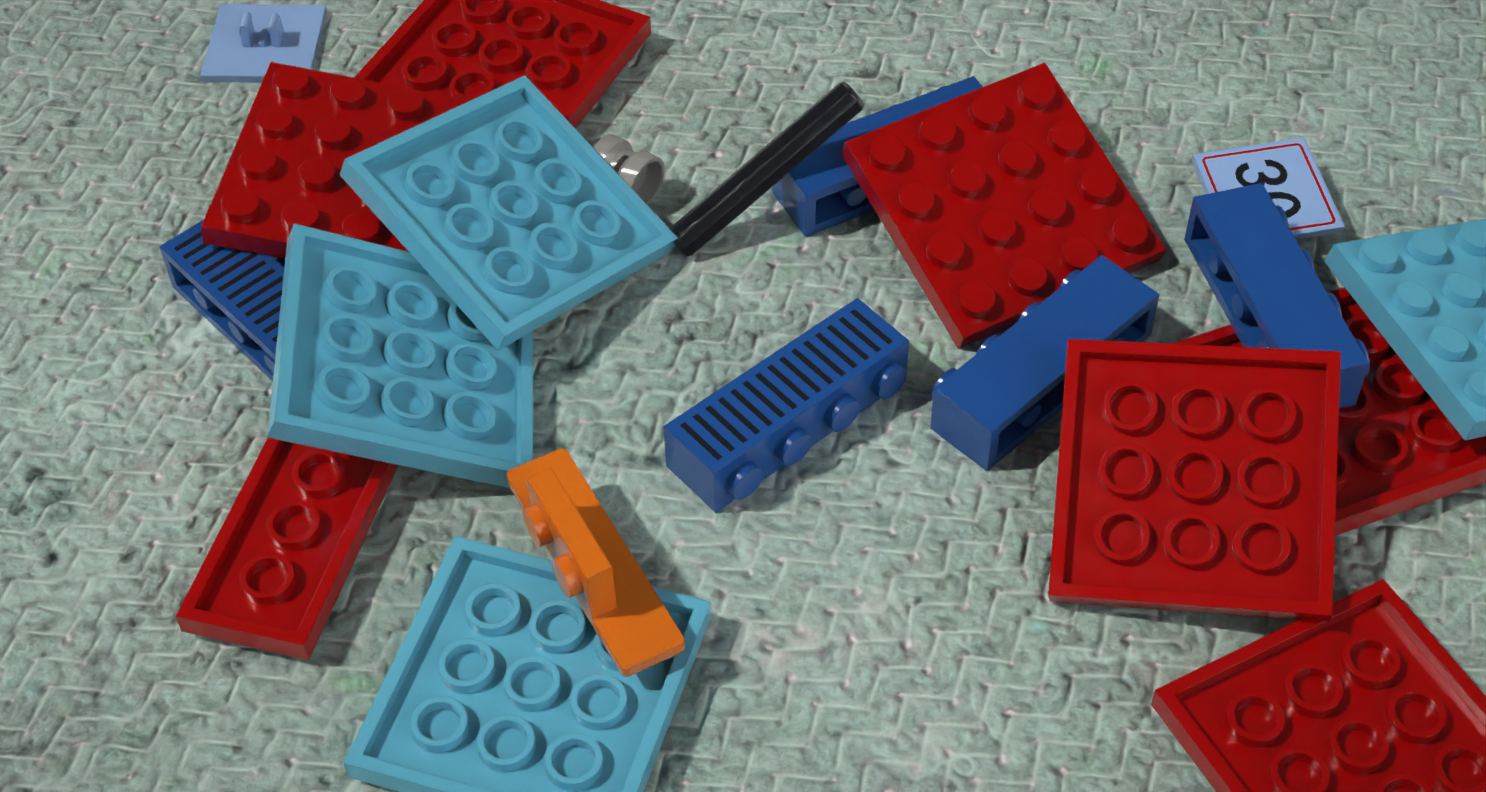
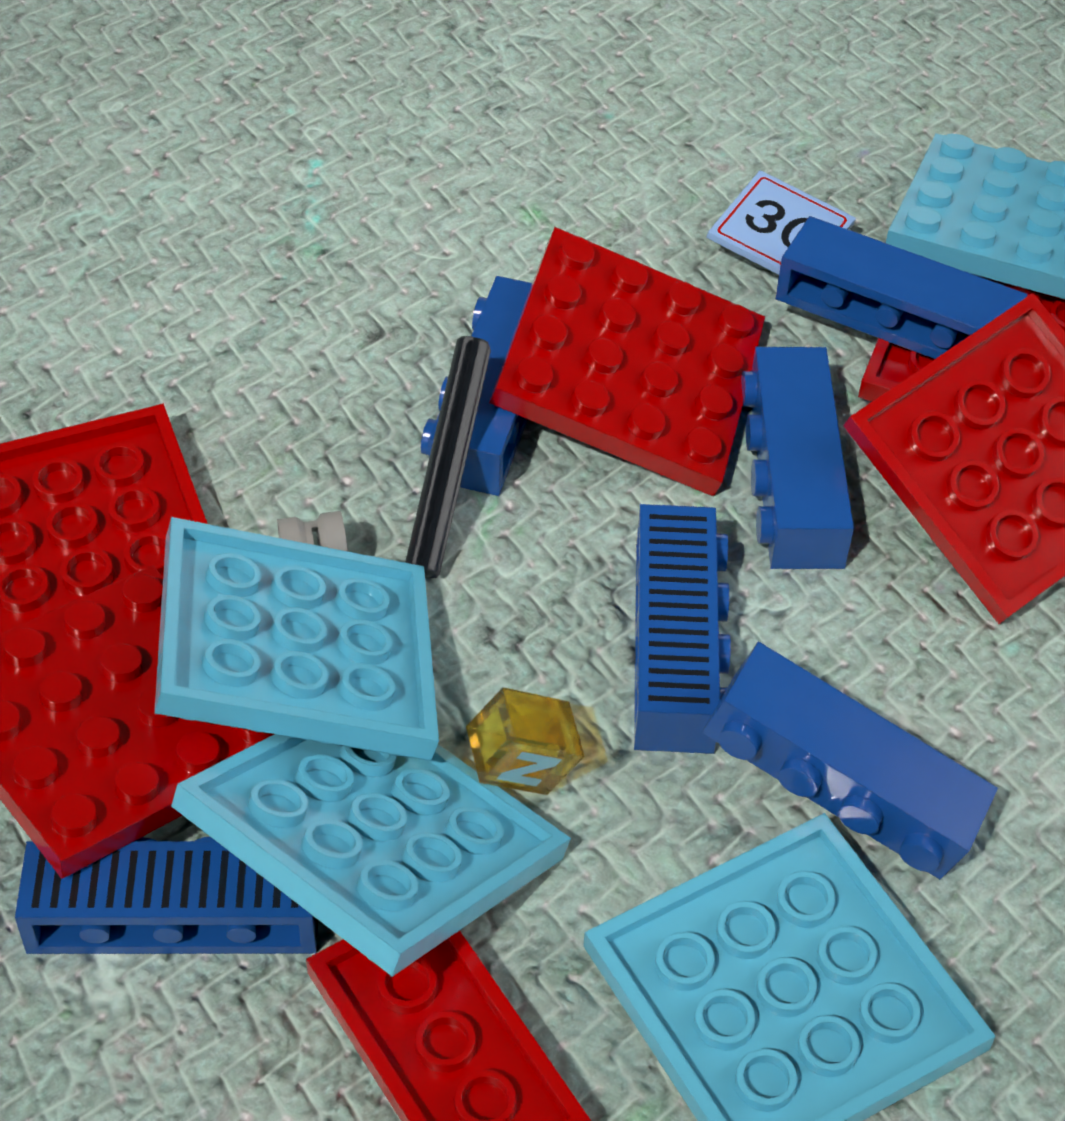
camera: 50 degrees left, 0 degrees up
orange bracket [506,448,685,677] -> none
none -> clear yellow brick [466,687,585,795]
none -> blue brick [702,641,998,880]

